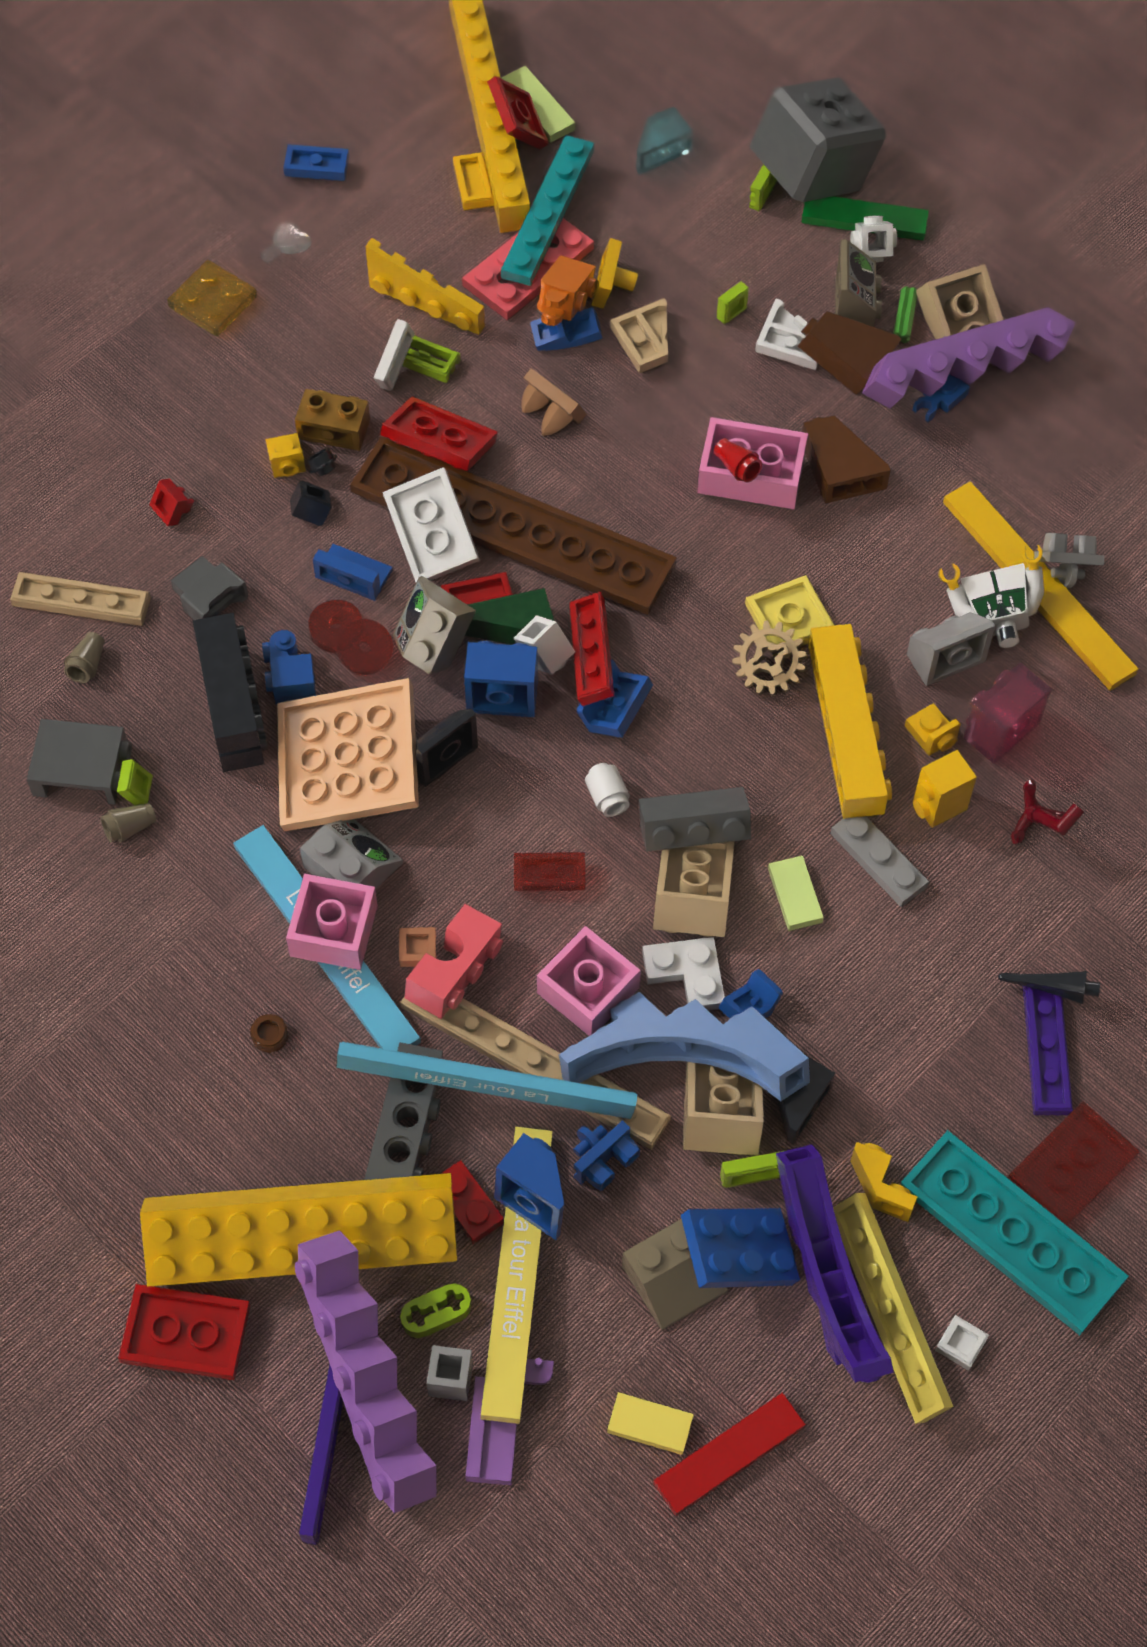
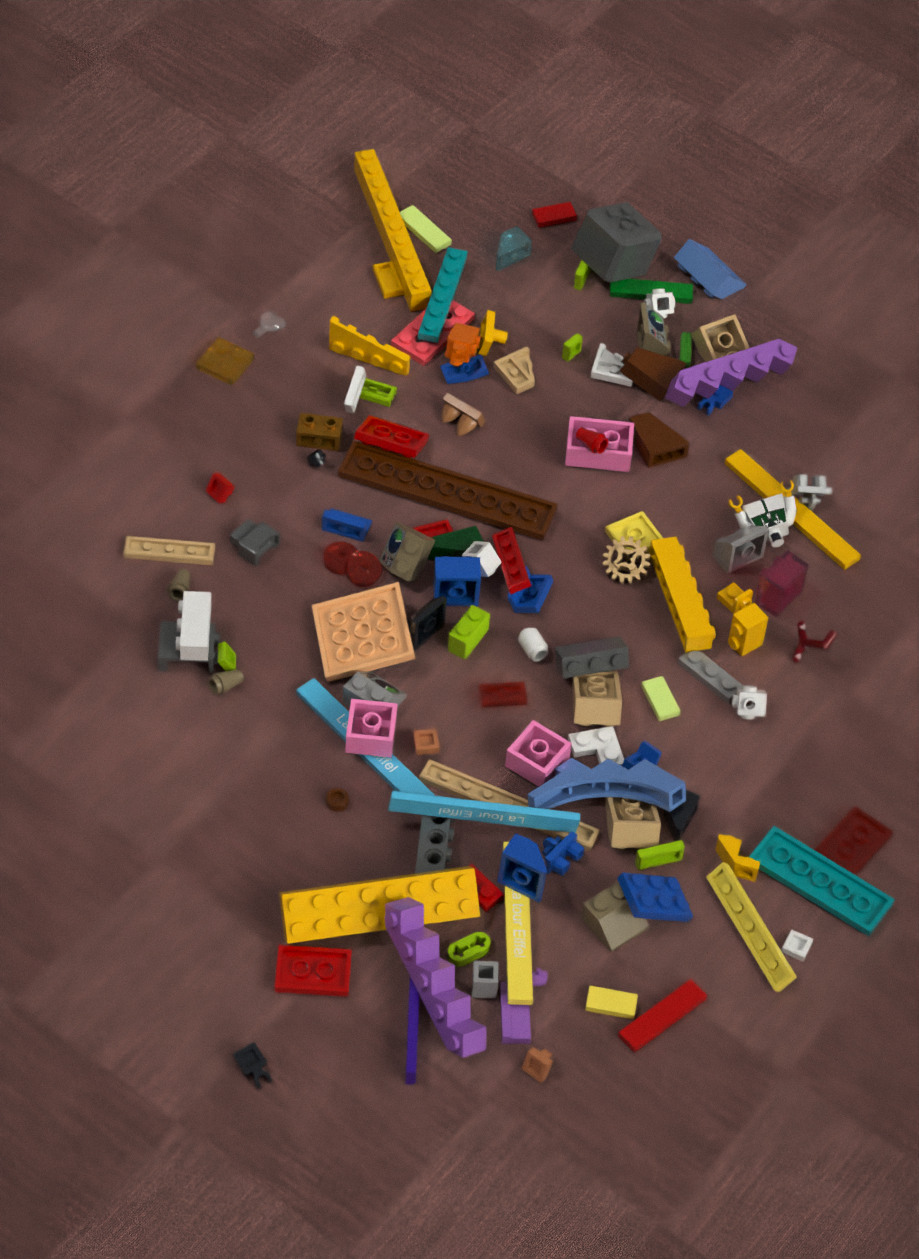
camera: 10 degrees left, 10 degrees down
black piece [192,613,268,772] -> none
blue brick [262,630,316,705] -> none
yellow bracket [265,433,306,478] -> none
blue plate [283,144,349,181] -> none
black slope [290,480,332,526] -> none
white plate [382,467,480,582] -> none
coral arch [405,904,503,1019] -> none
red tile [487,76,548,150] -> none
dark purple arch [776,1144,894,1383] -> none
black piece [998,971,1101,1004] -> none
dark purple tile [1023,986,1073,1115] -> none
none -> white brick [176,591,211,661]
none -> black plate [232,1042,273,1090]
none -> lime brick [448,605,490,659]
none -> nougat tile [521,1047,553,1083]
none -> red tile [532,202,577,228]
none -> medium blue slope [674,239,747,299]
none -> white brick [732,685,767,719]

